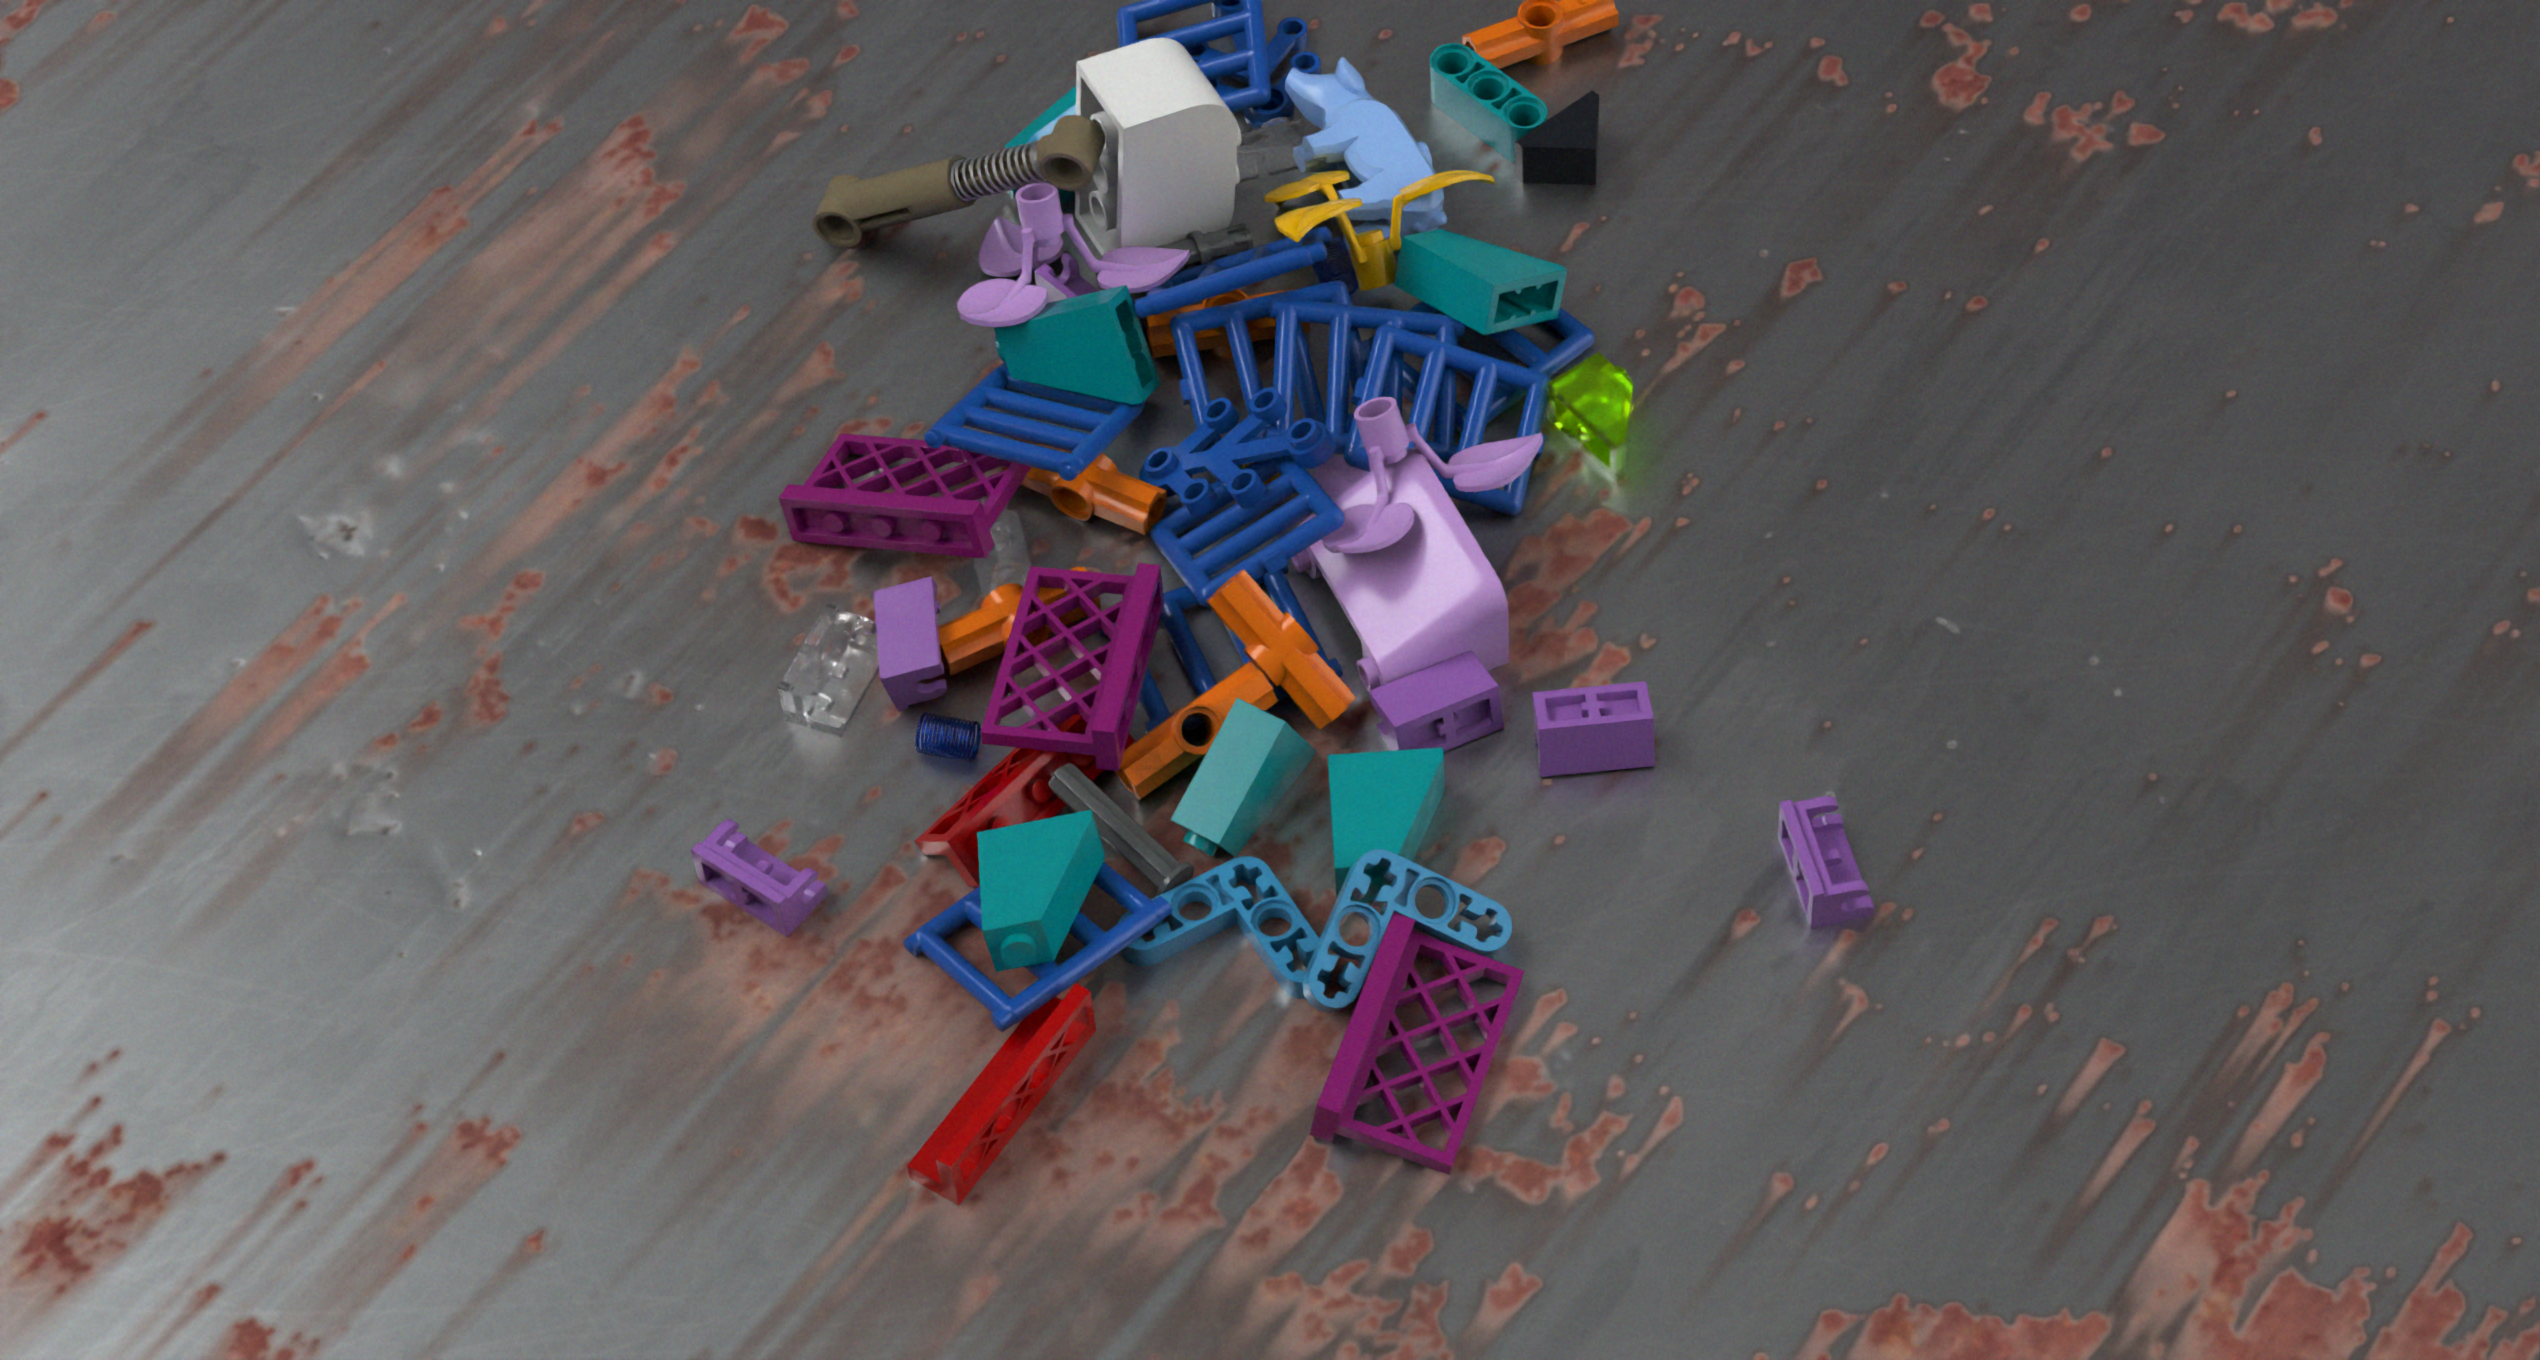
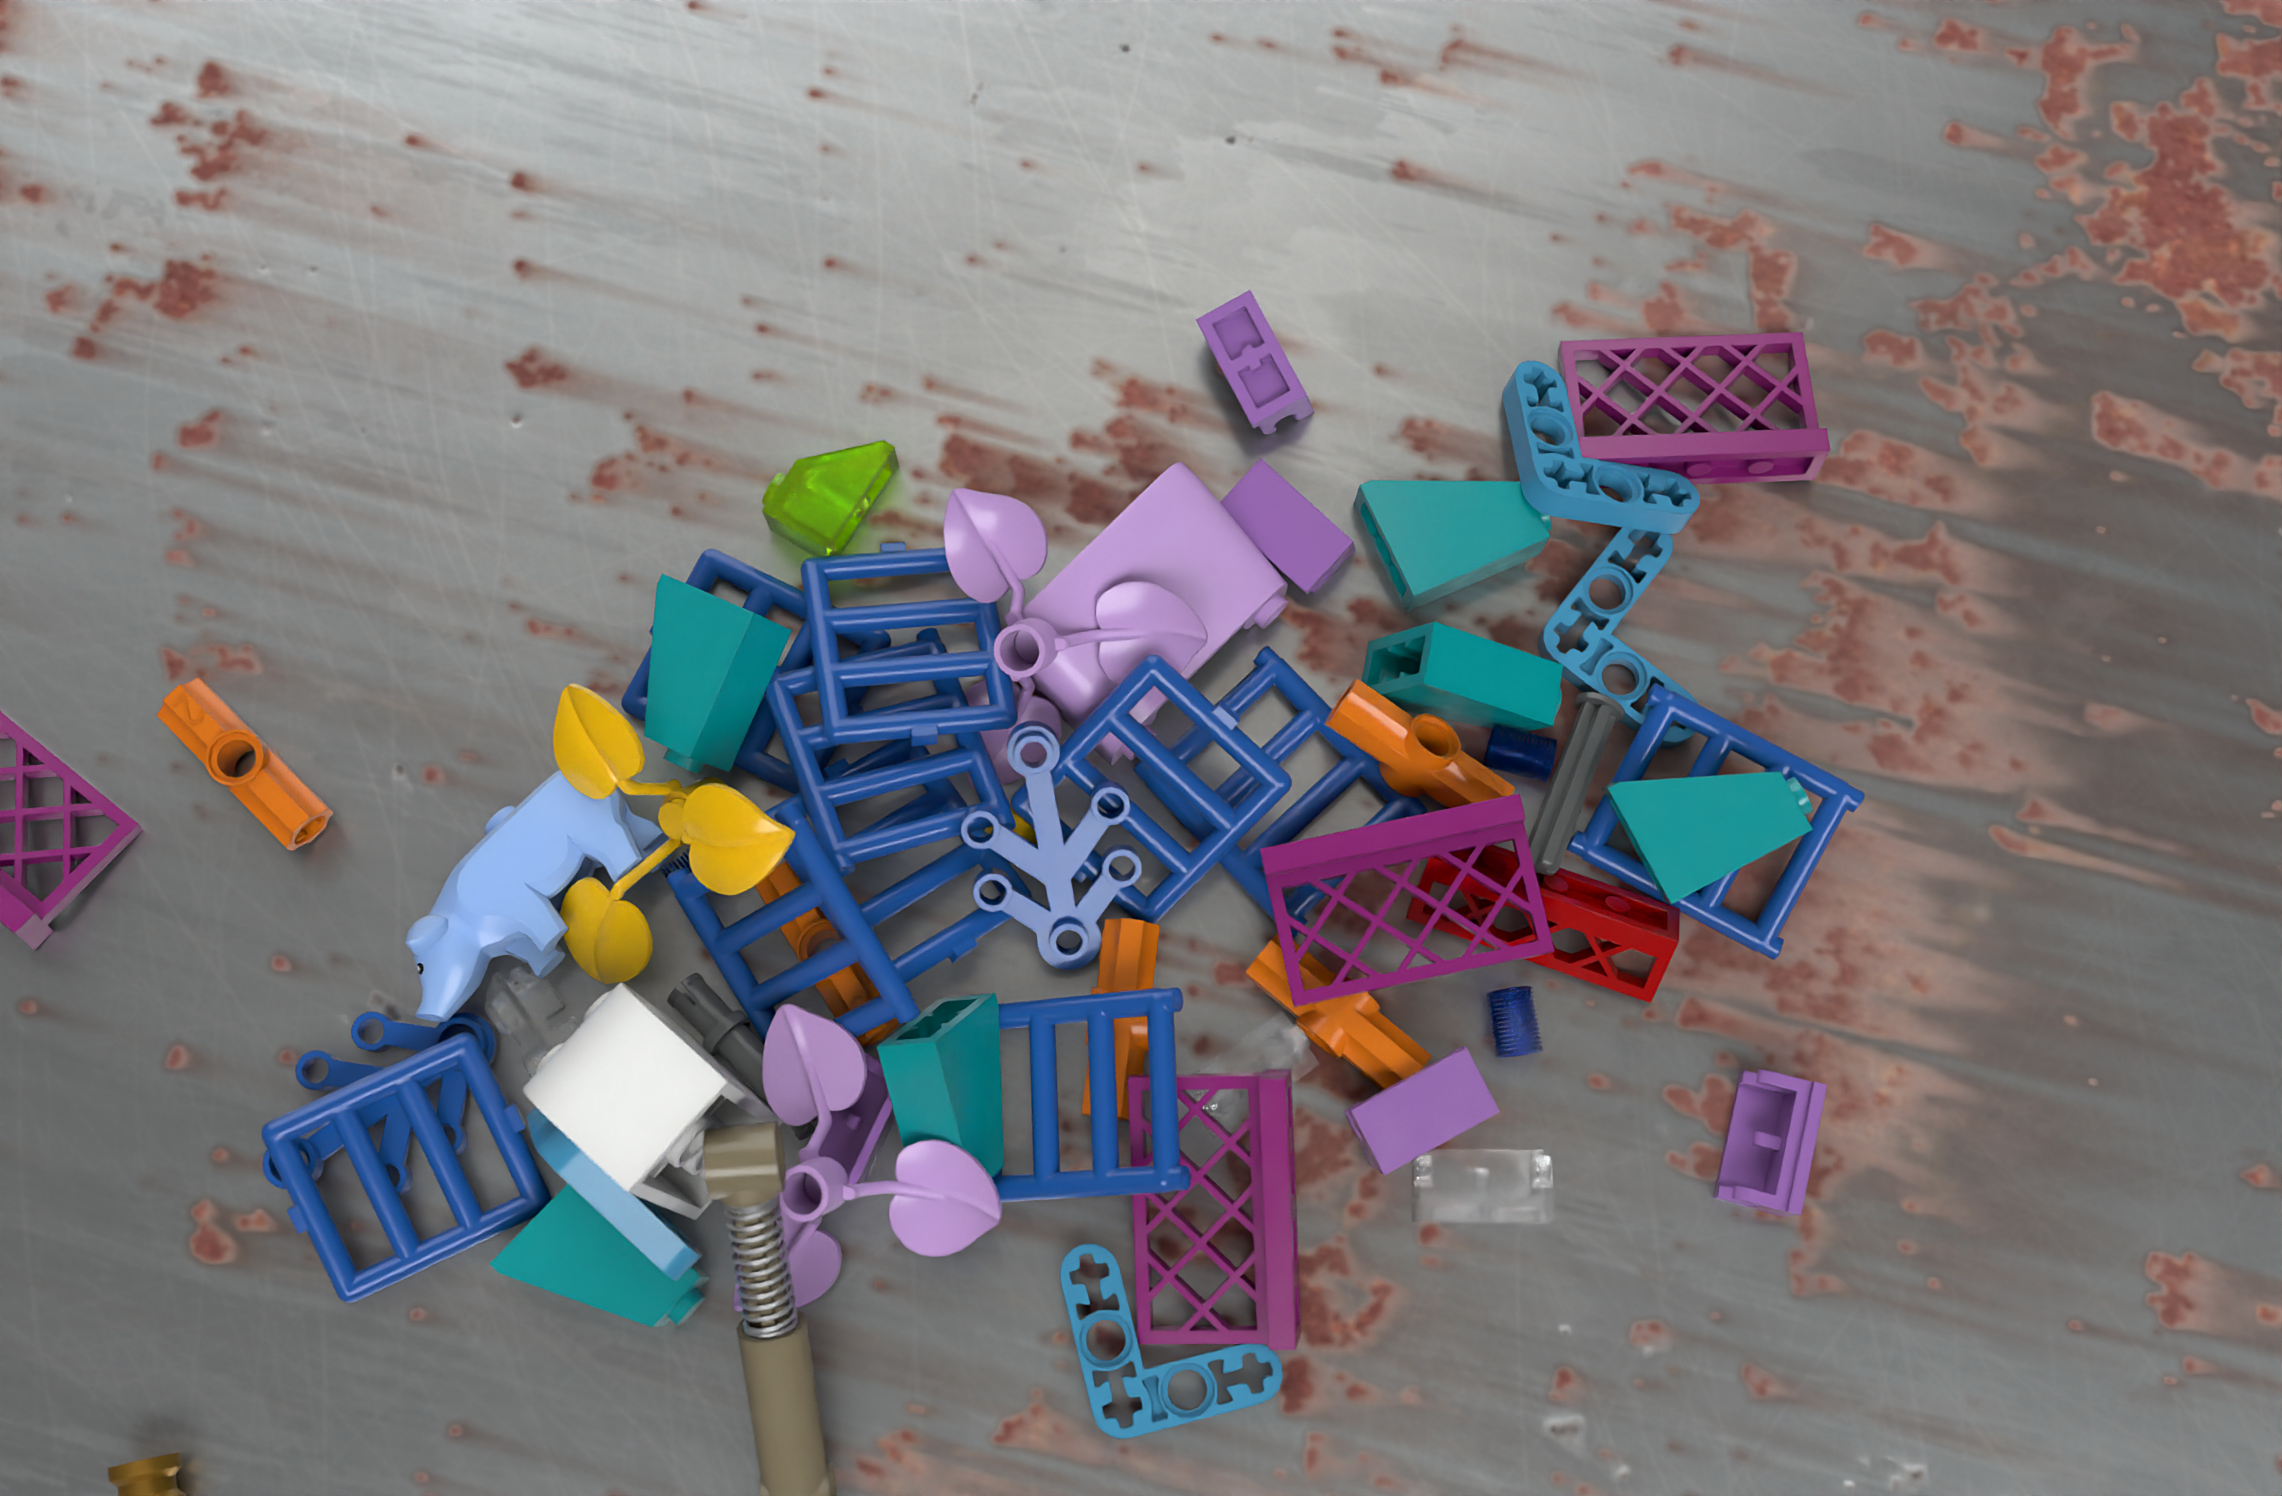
camera: 120 degrees left, 25 degrees up
red fence [907,983,1096,1206] -> none
orange piece [1206,569,1356,730] -> none
teal beam [1429,43,1548,163] -> none
black slope [1515,90,1599,185] -> none
medium lavender hinge [1778,796,1874,929] -> none
none -> dark azure beam [1060,1244,1283,1439]
none -> clear blue piece [1484,723,1558,784]

